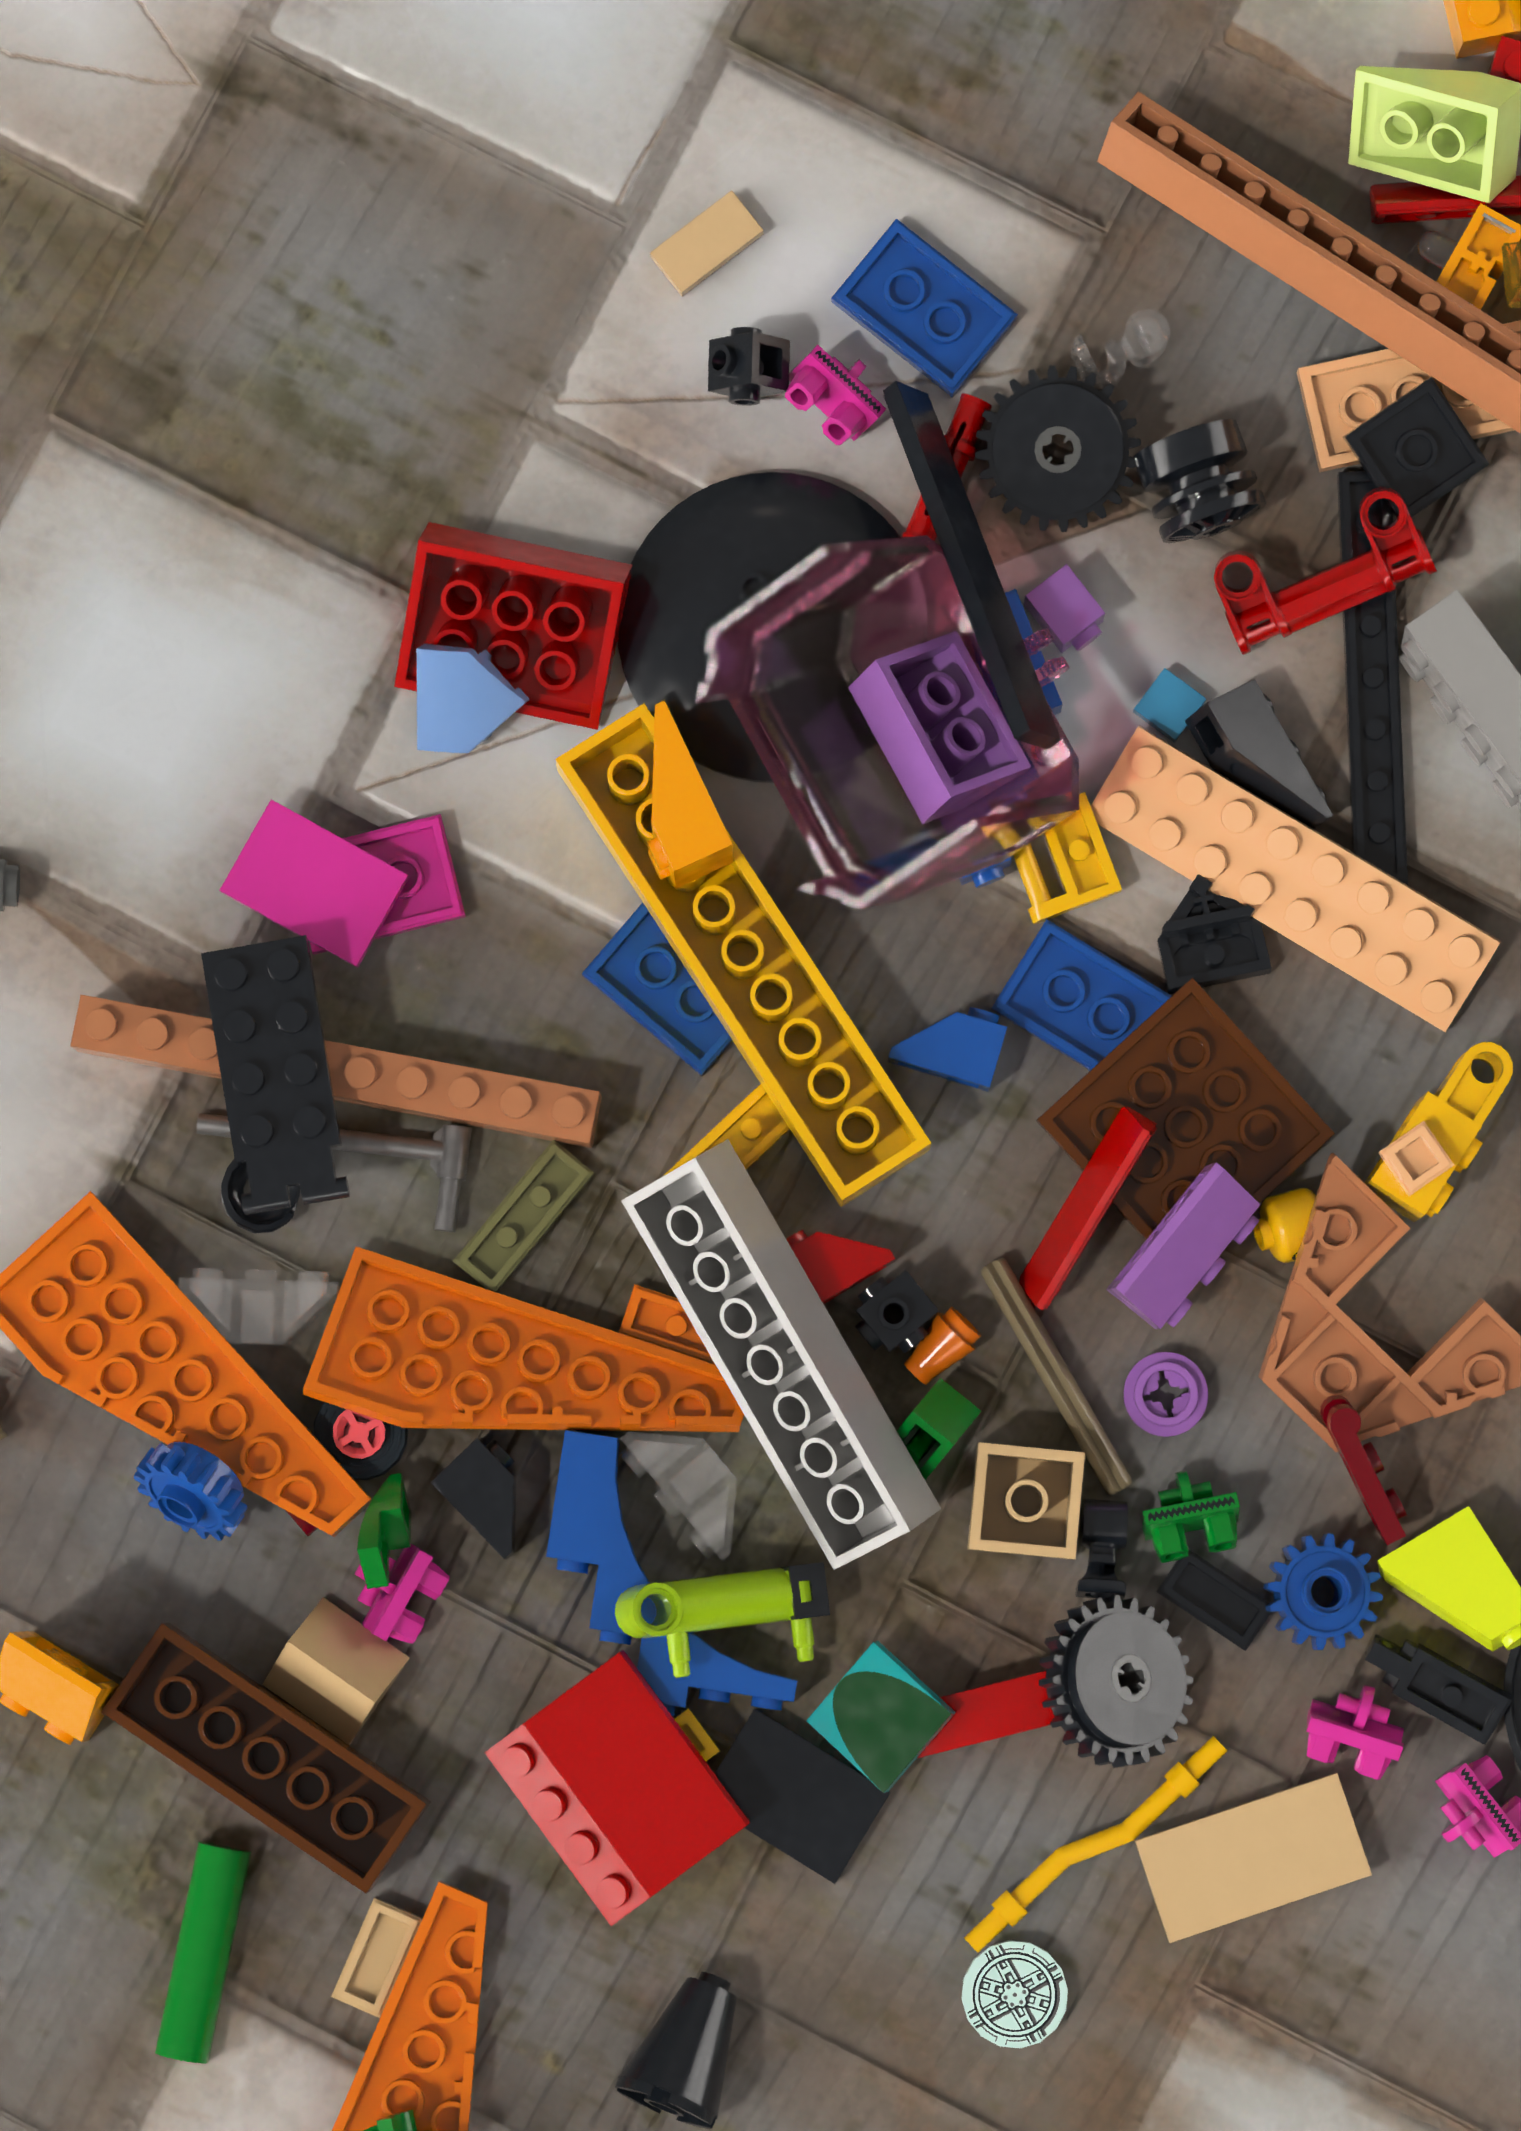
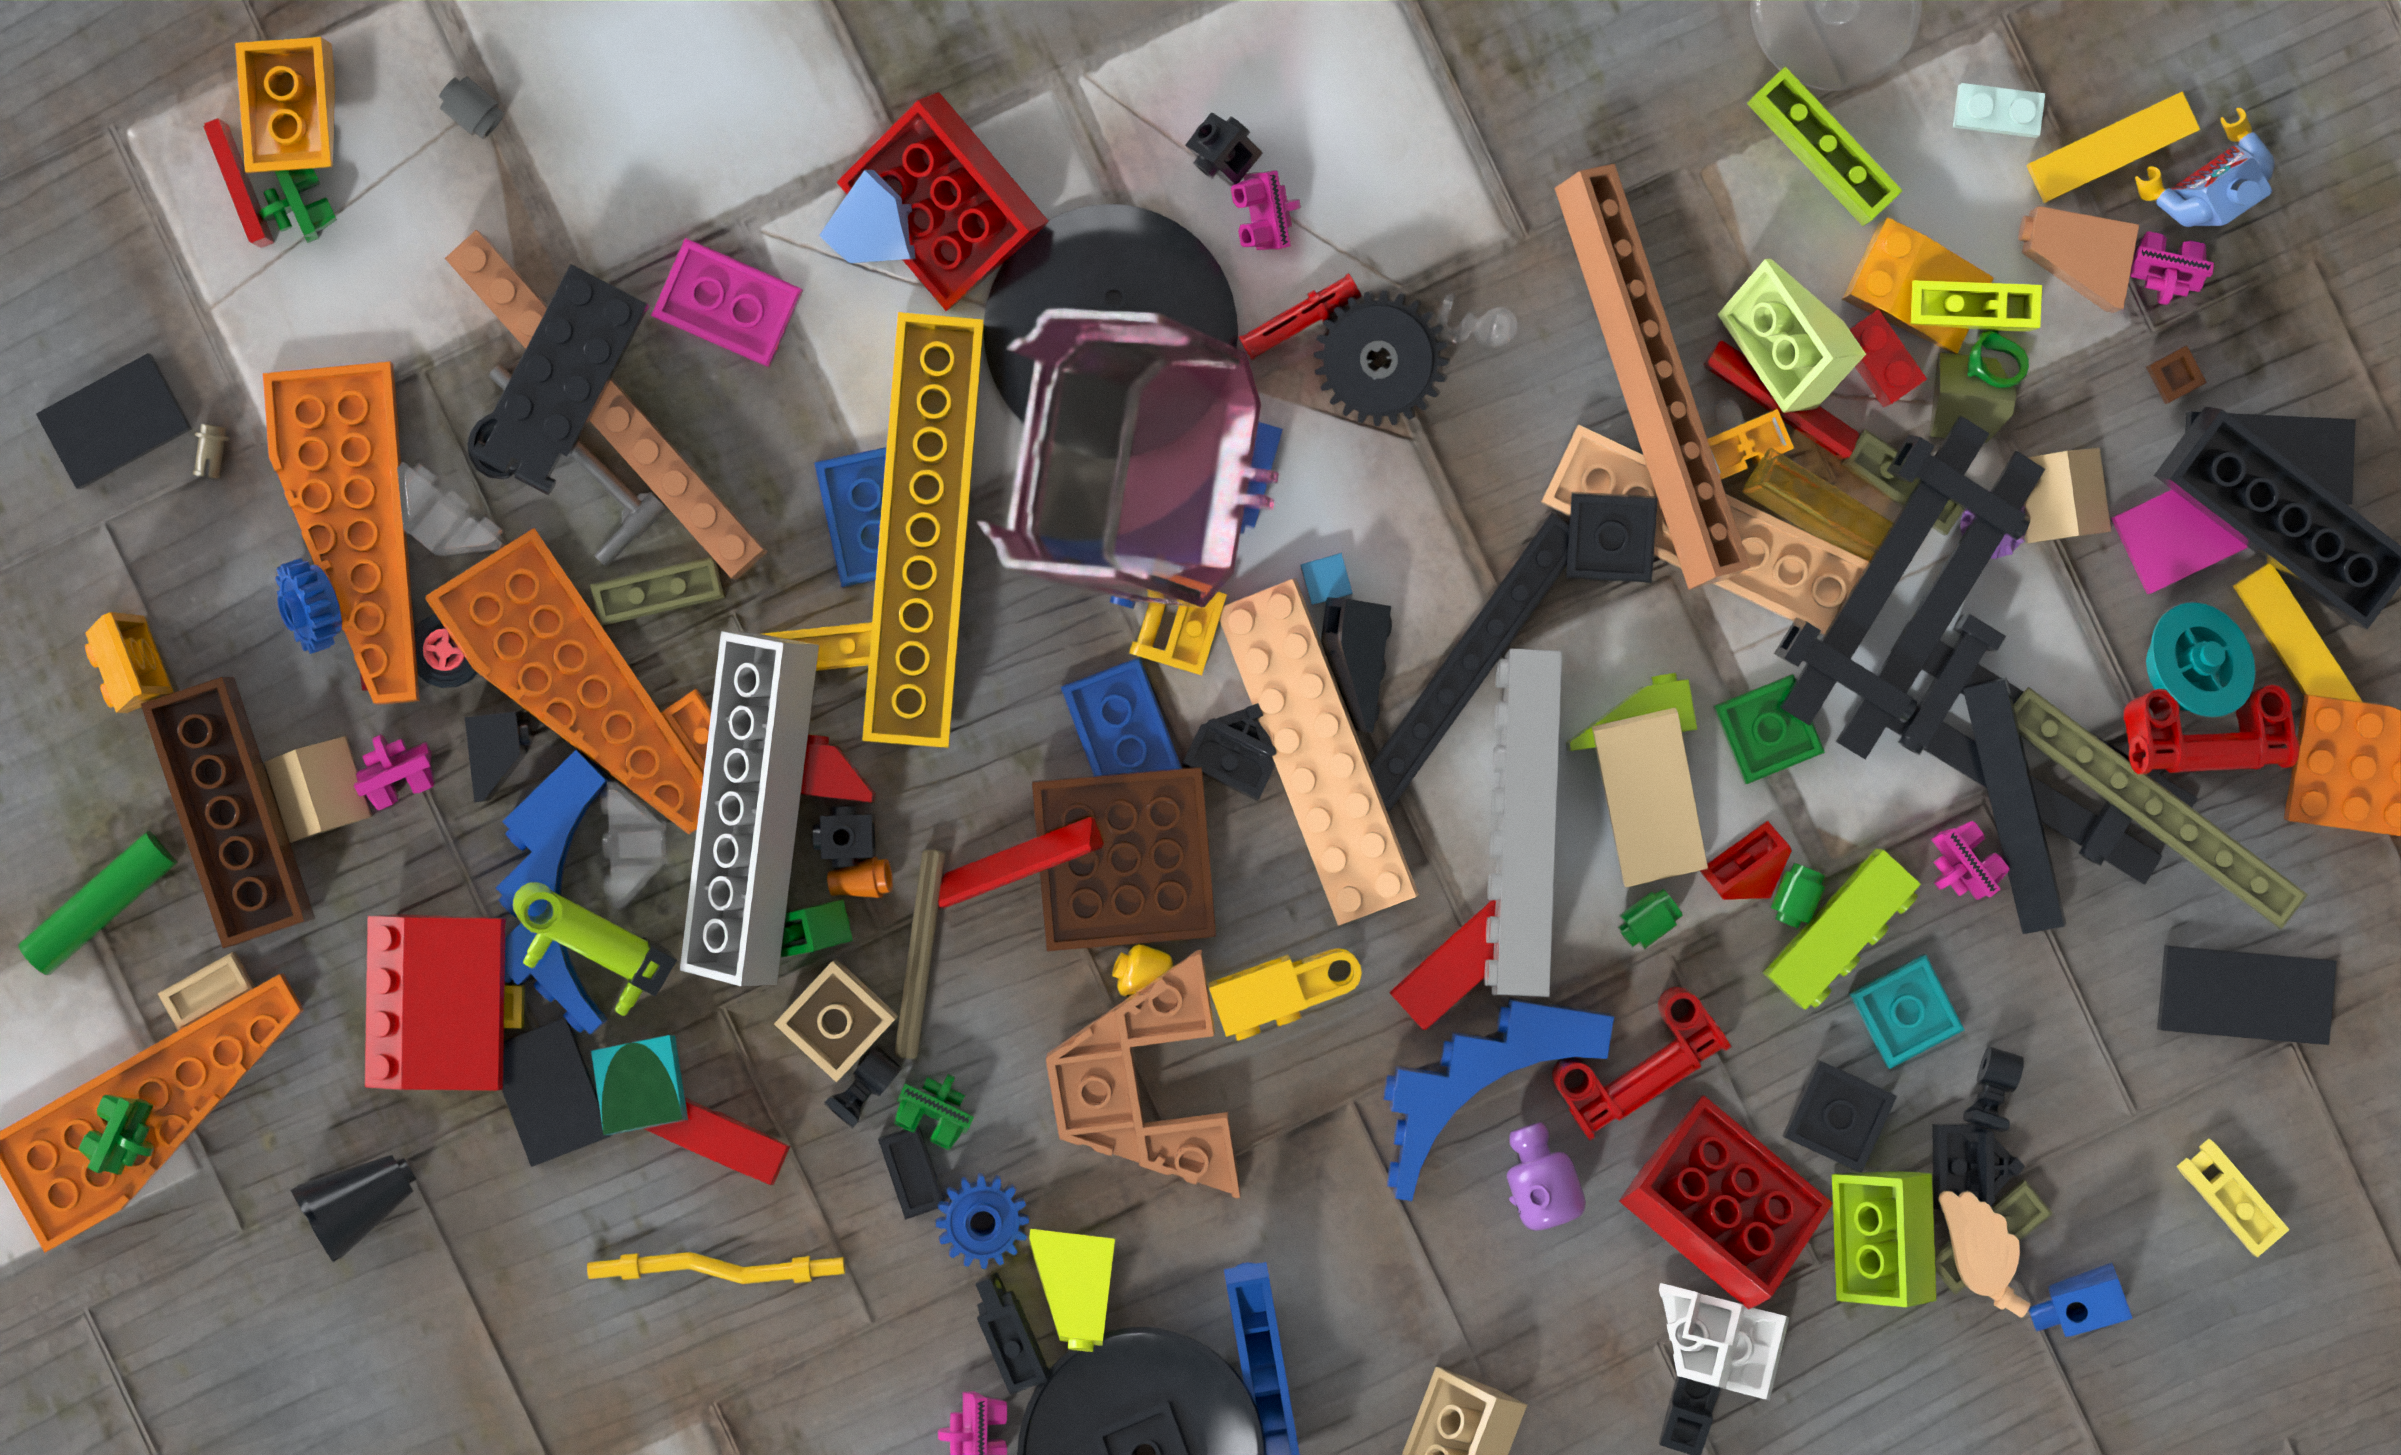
camera: 30 degrees right, 5 degrees up
dark pink tile [219,799,409,968] -> none
green slope [357,1473,411,1589] -> none
light orange slope [647,700,733,889] -> none
tan tile [650,190,764,297] -> none
blue tile [831,219,1018,398] -> none
medium lavender slope [848,631,1031,824] -> none
black tile [883,381,1061,750] -> none
blue slope [888,1007,1007,1092] -> none
light aqua tile [961,1940,1068,2048] -> none
medium lavender brick [1023,564,1105,653] -> none
gear [1039,1595,1193,1768] -> none
medium lavender slope [1106,1163,1260,1329] -> none
medium lavender gear [1124,1352,1208,1437] -> none
black wheel [1134,419,1266,544] -> none
tan tile [1134,1772,1372,1943] -> none
red piece [1214,487,1437,655] -> none
dark pink hips [1306,1685,1404,1780] -> none
dark red plate [1320,1395,1407,1545] -> none
light nougat tile [1378,1121,1454,1197] -> none

